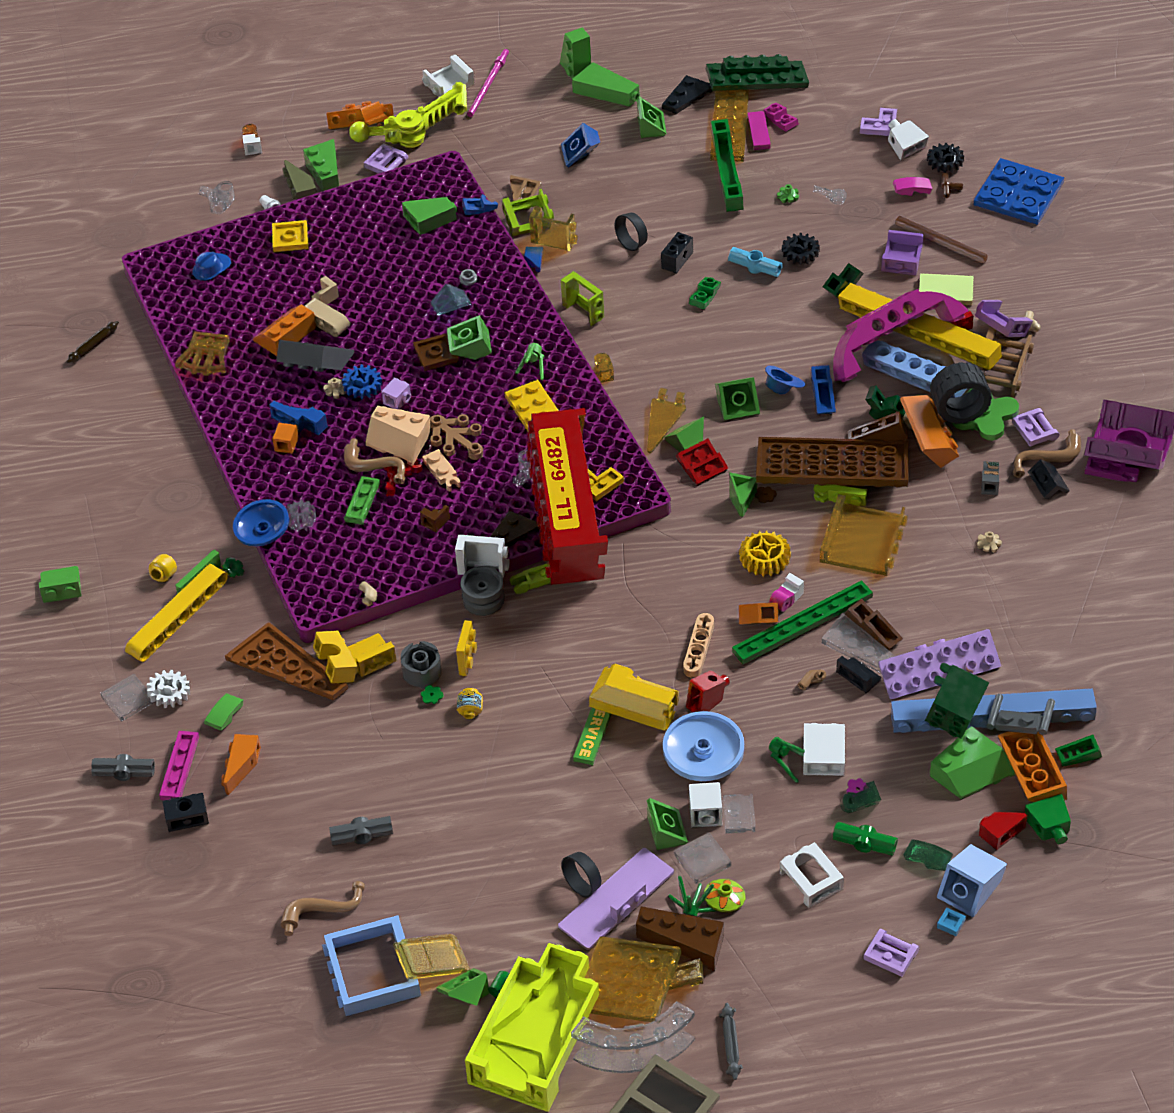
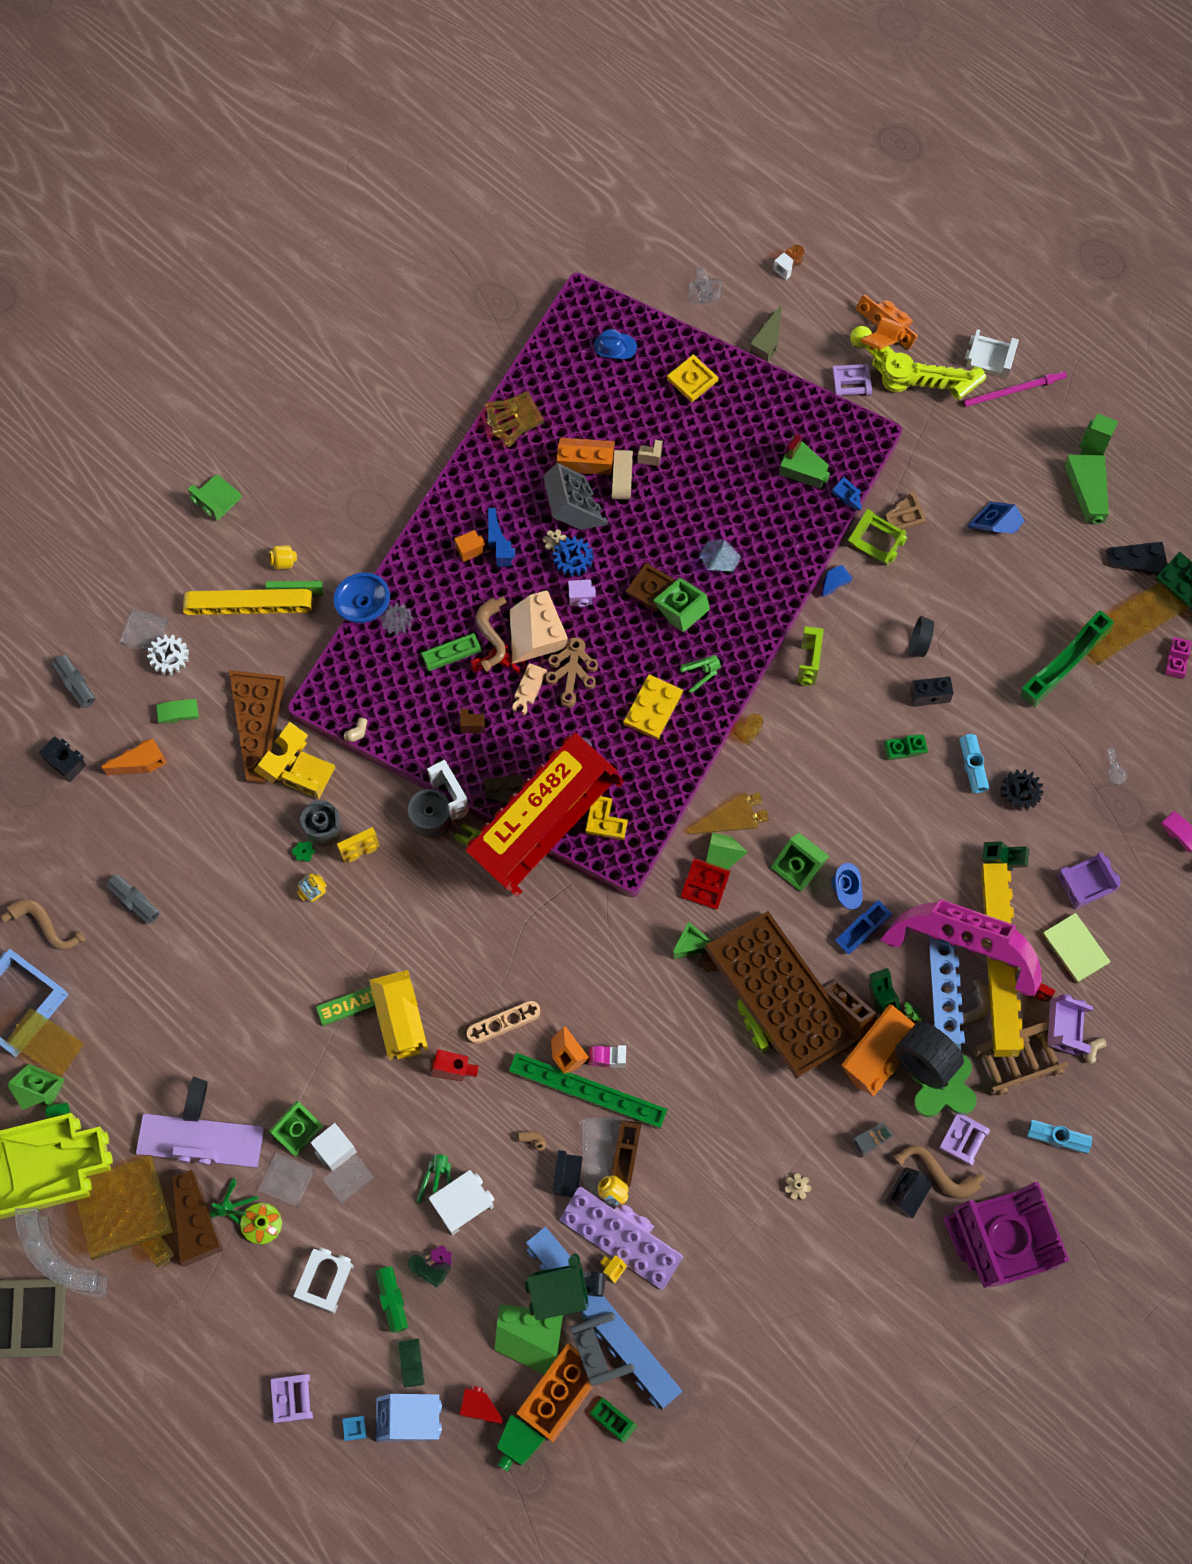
camera: 50 degrees right, 20 degrees up
dark brown wheel [66,321,119,363] -> none
dark pink plate [159,731,199,800] -> none
green plant [222,557,245,578] -> none
white cone [259,195,281,210] -> none
bright green wedge [303,139,339,192] -> none
light grey plate [459,269,477,286] -> none
clear yellow panel [529,206,578,251] -> none
bright green slope [637,96,667,138] -> none
light blue dish [663,711,744,781] -> none
dark grey wheel [719,1003,743,1080] -> none
yellow gear [739,530,791,577] -> none
dark pink tile [747,111,771,150] -> none
bright green plant [777,184,799,203] -> none
clear yellow panel [820,494,908,576] -> none
dark orange axle [895,216,988,264] -> none
none -> yellow head [598,1175,628,1207]
none -> dark red tile [786,434,802,460]
none -> medium azure piece [1027,1120,1092,1154]

